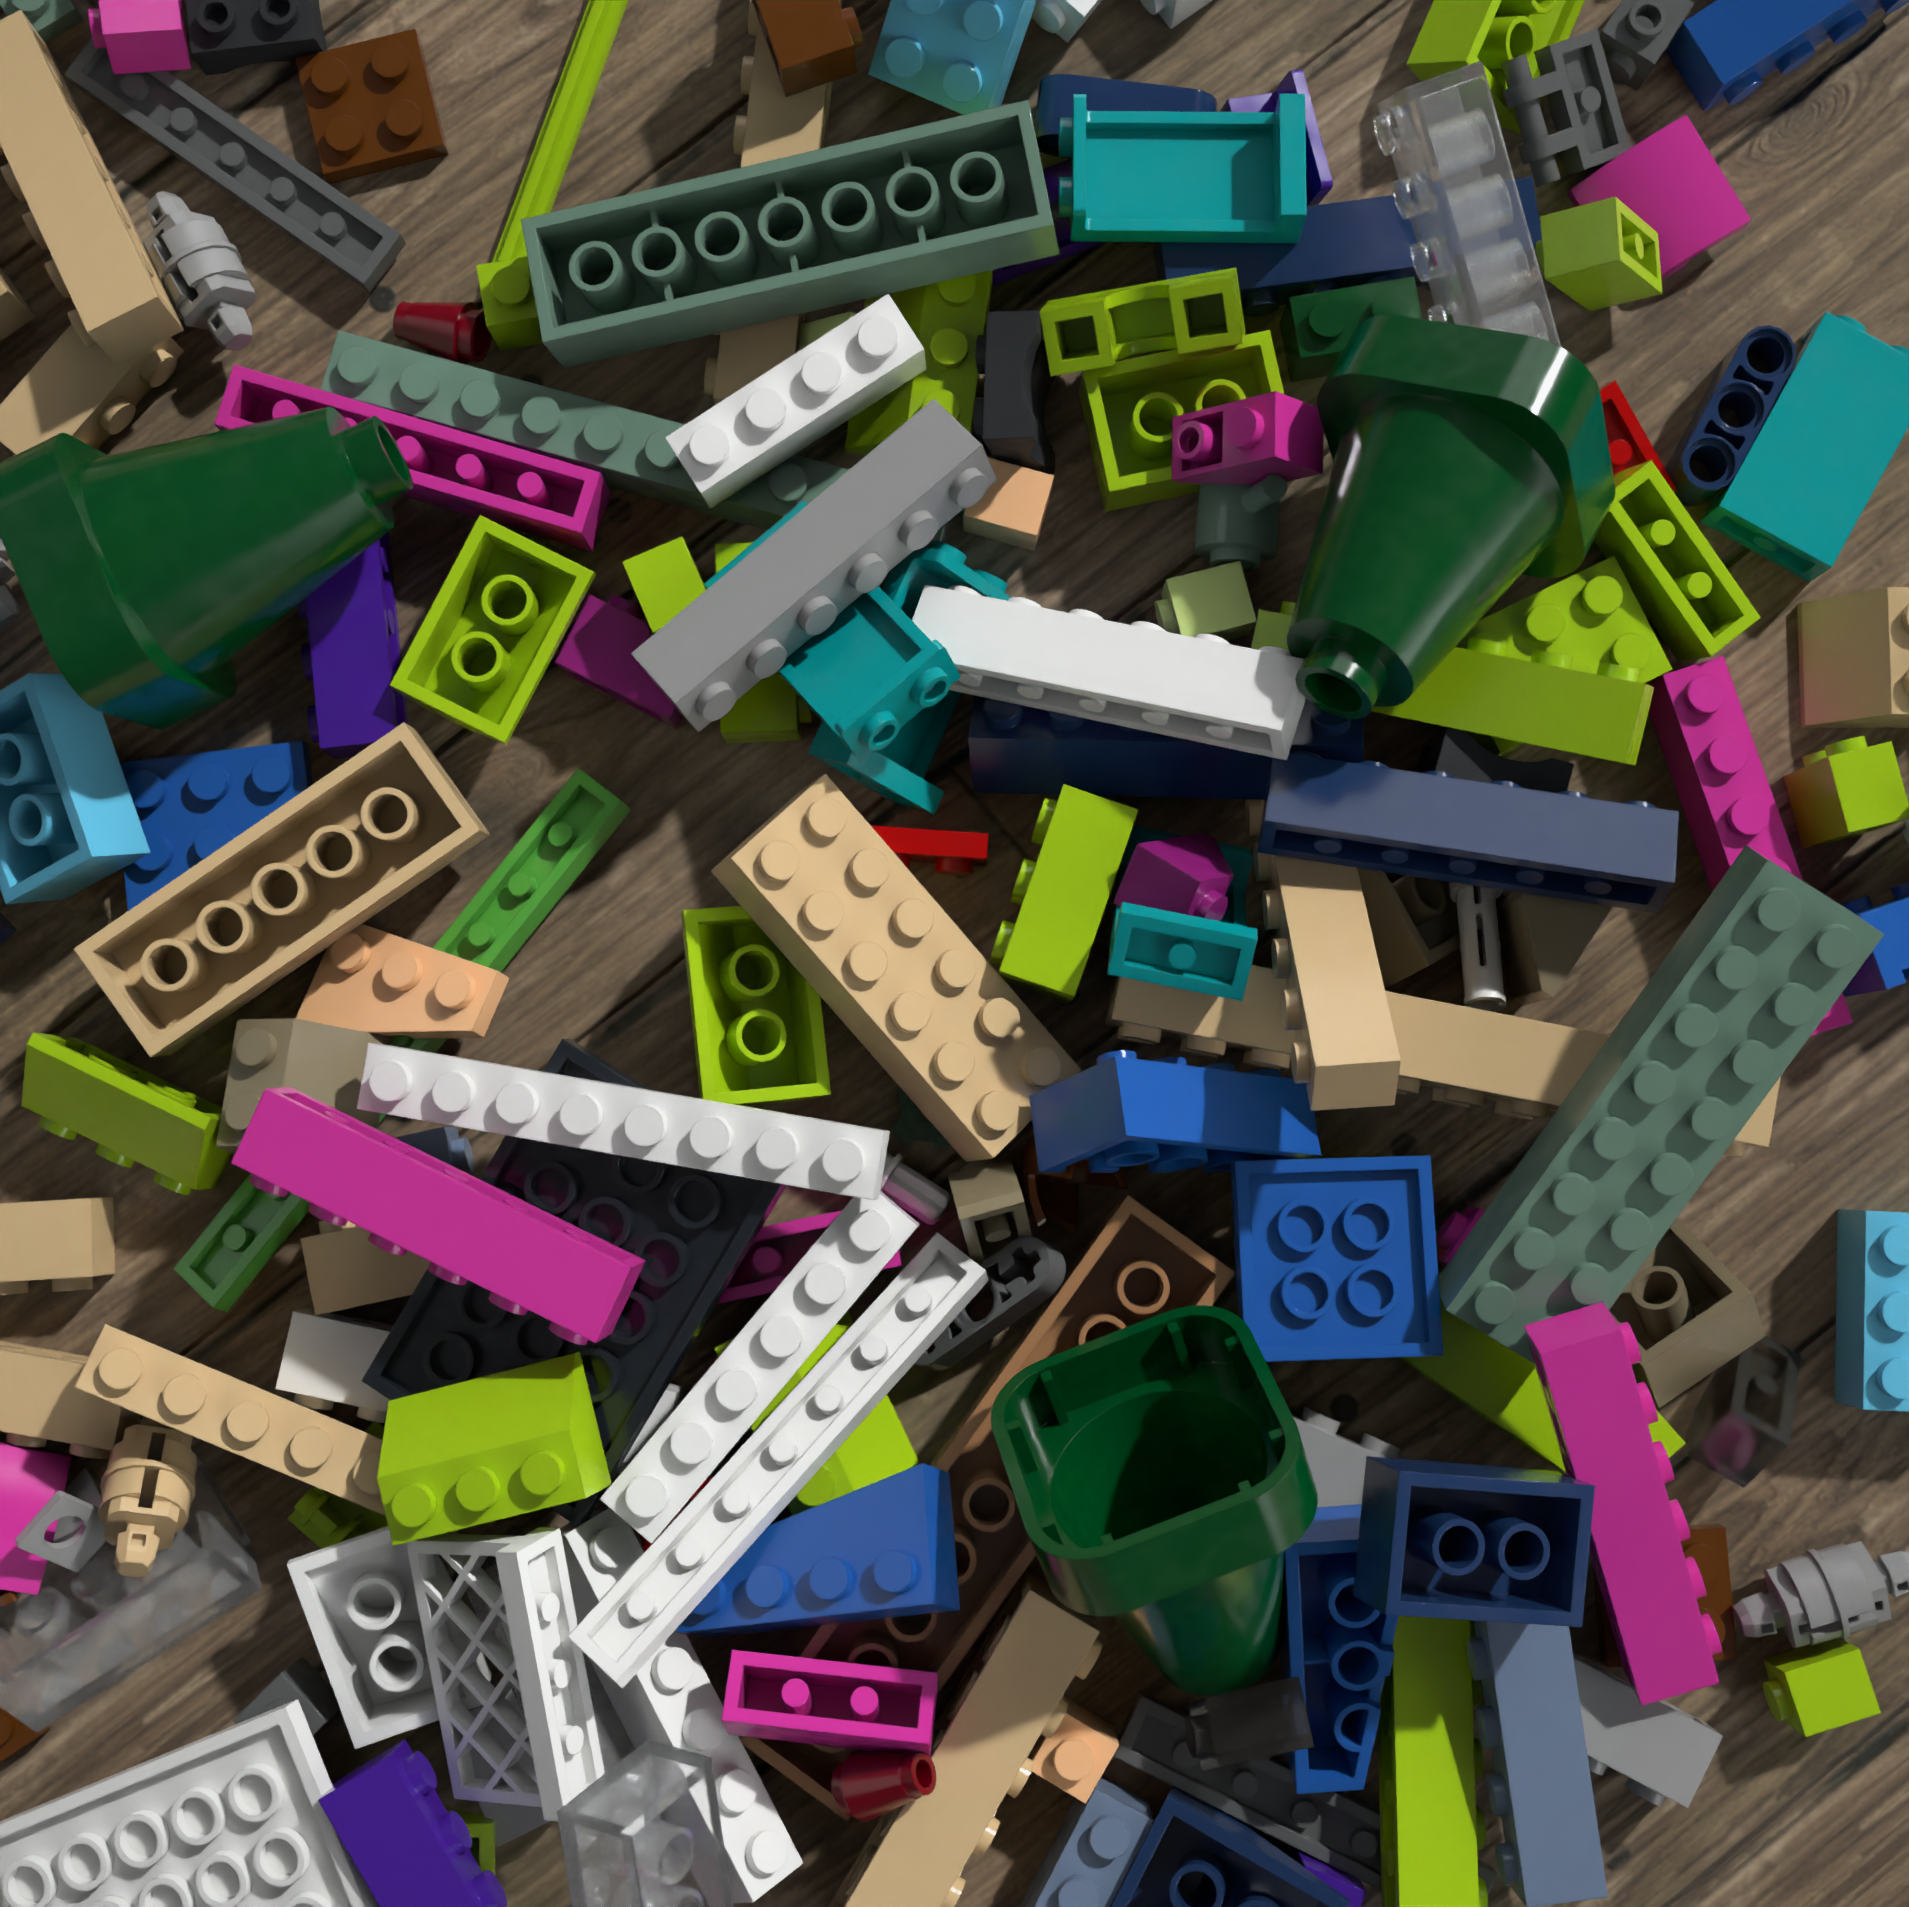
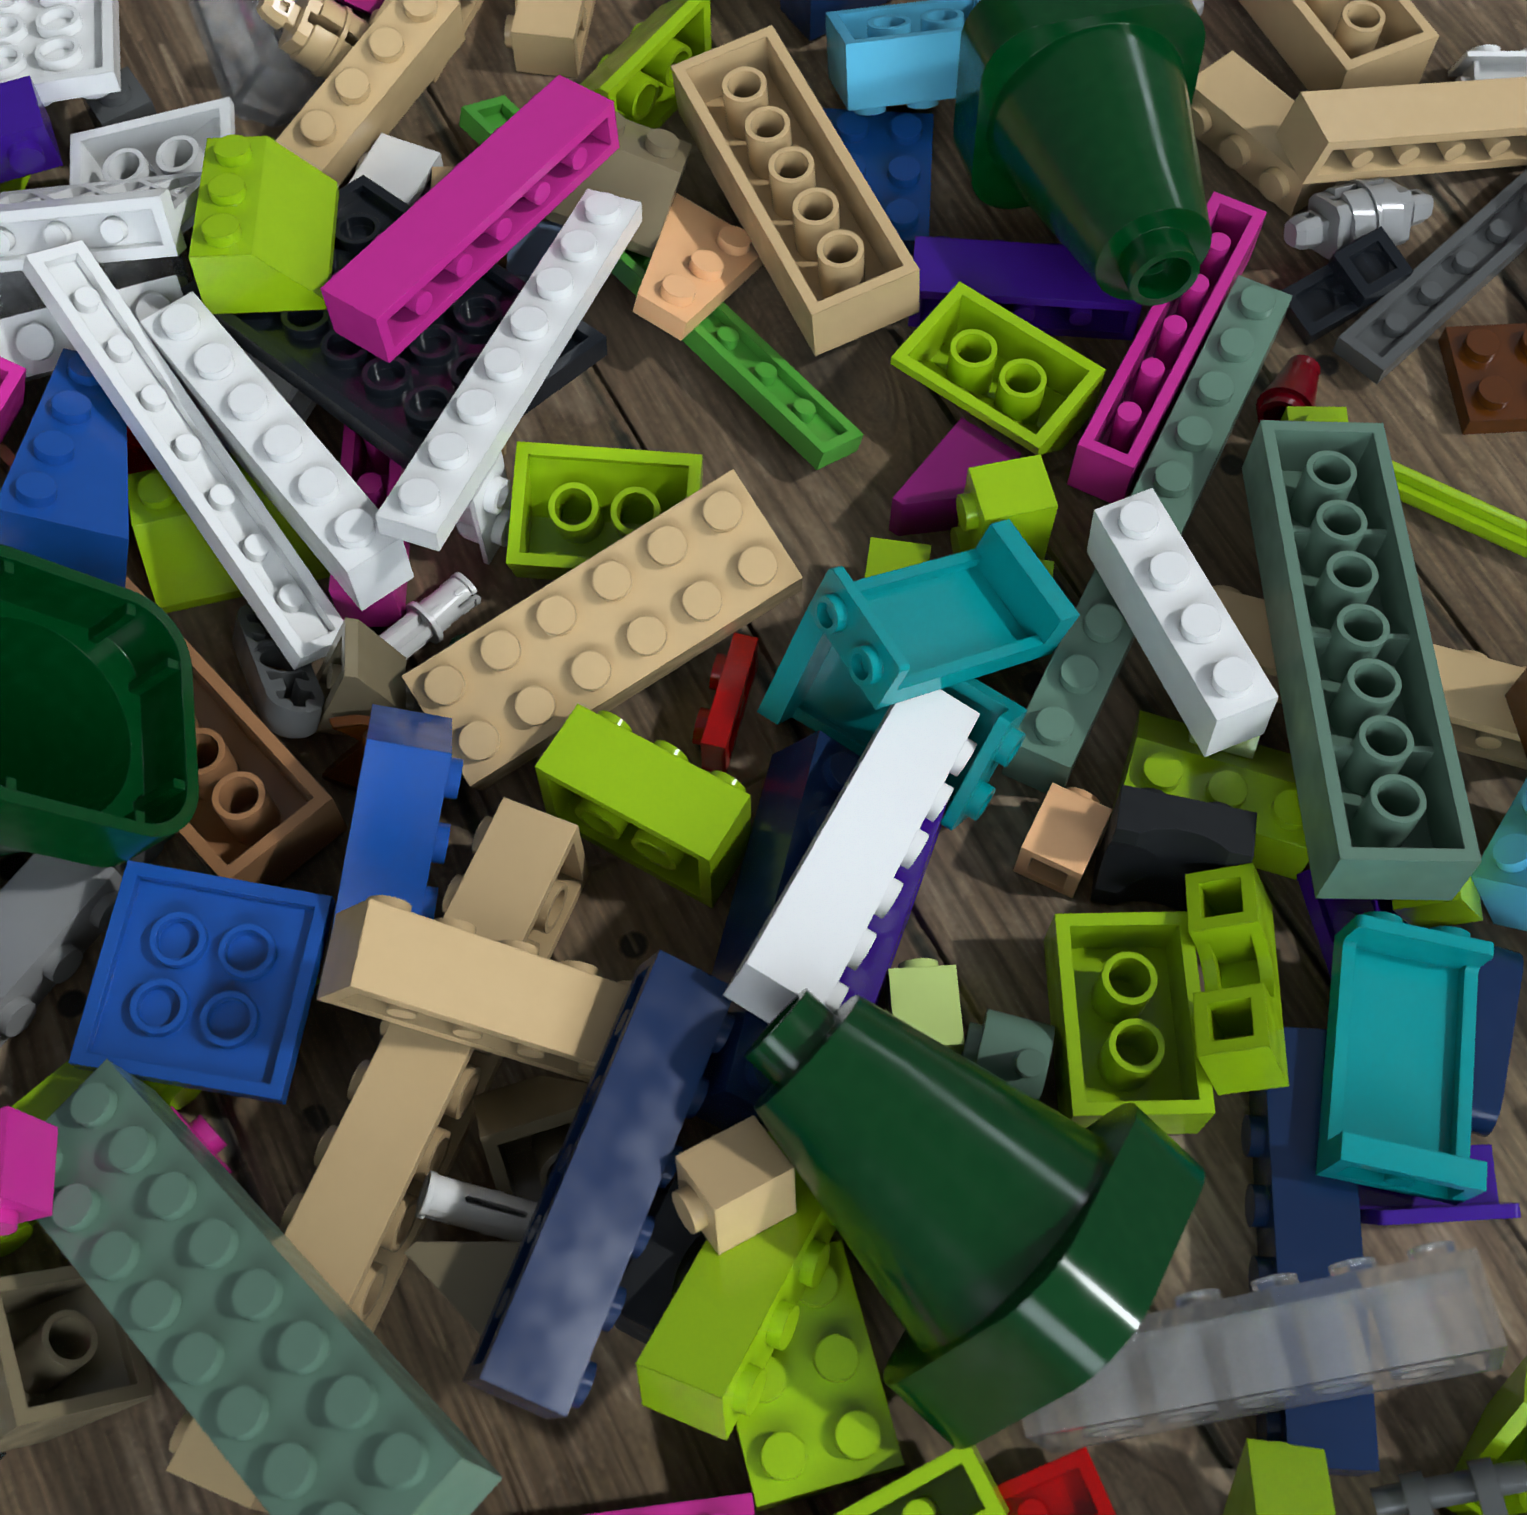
camera: 100 degrees right, 20 degrees down
light grey brick [631,399,997,733] -> none
teal panel [1107,826,1258,1001] -> none
magenta slope [1113,832,1234,921] -> none
dark pink slope [1172,391,1324,485] -> none
dark green brick [1279,277,1422,382] -> none
none -> tan brick [672,1115,796,1256]
none -> black slope [1281,226,1413,346]

